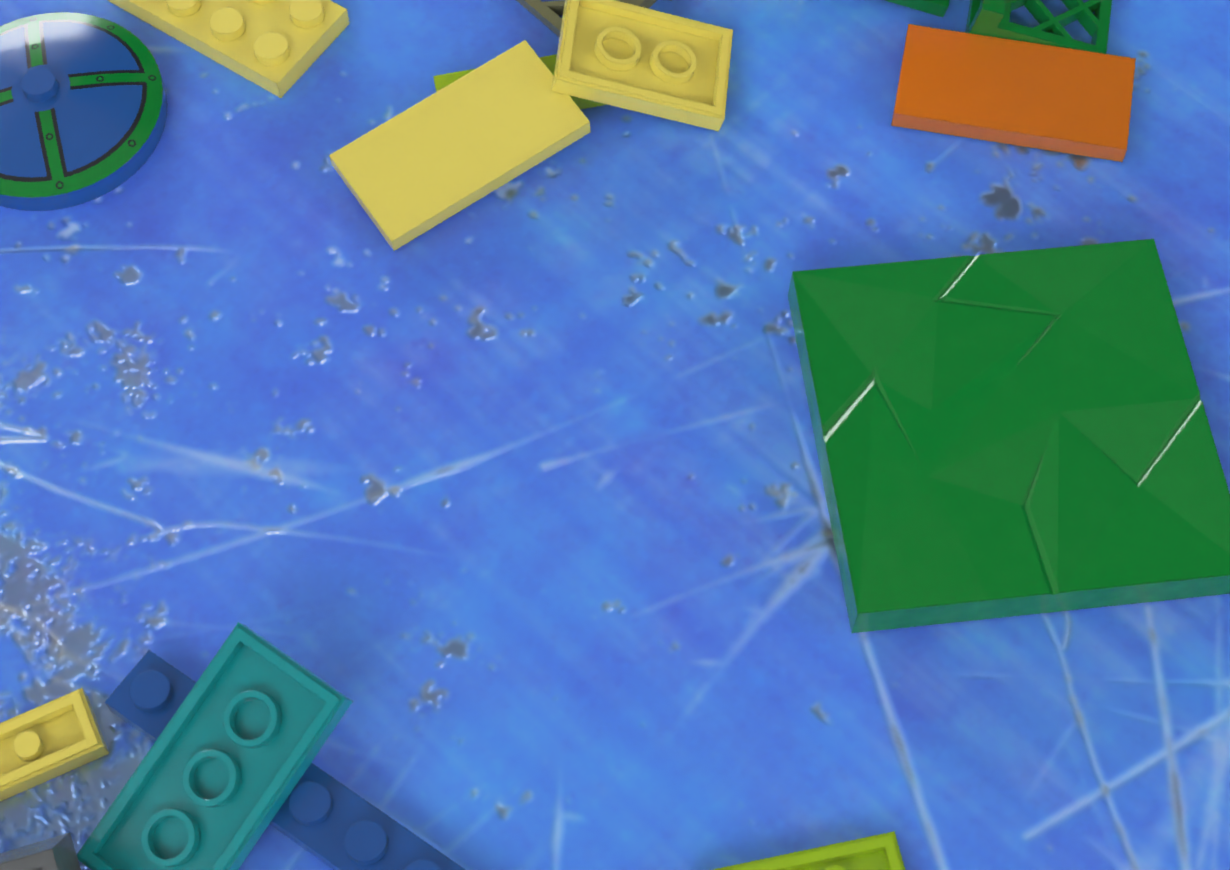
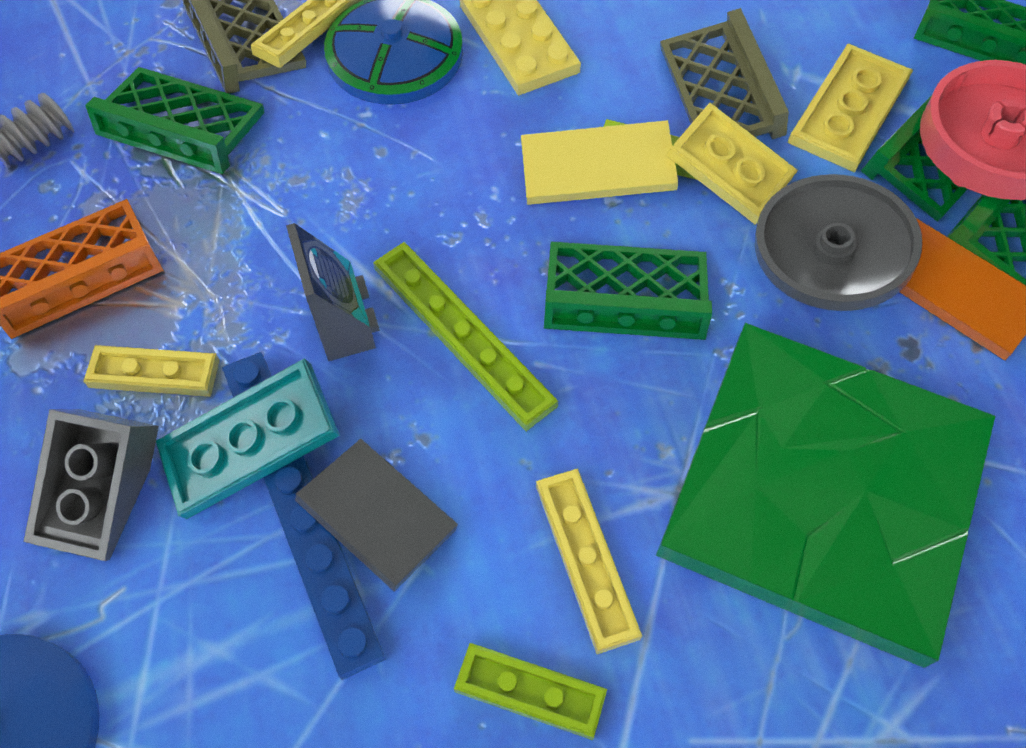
camera: 30 degrees right, 0 degrees up
none -> dark grey slope [286,223,380,362]
none -> dark grey tile [295,439,458,592]
none -> lime tile [373,242,558,431]
none -> light yellow tile [536,468,642,655]
none -> green fence [544,242,712,340]
none -> dark grey dish [755,174,922,311]

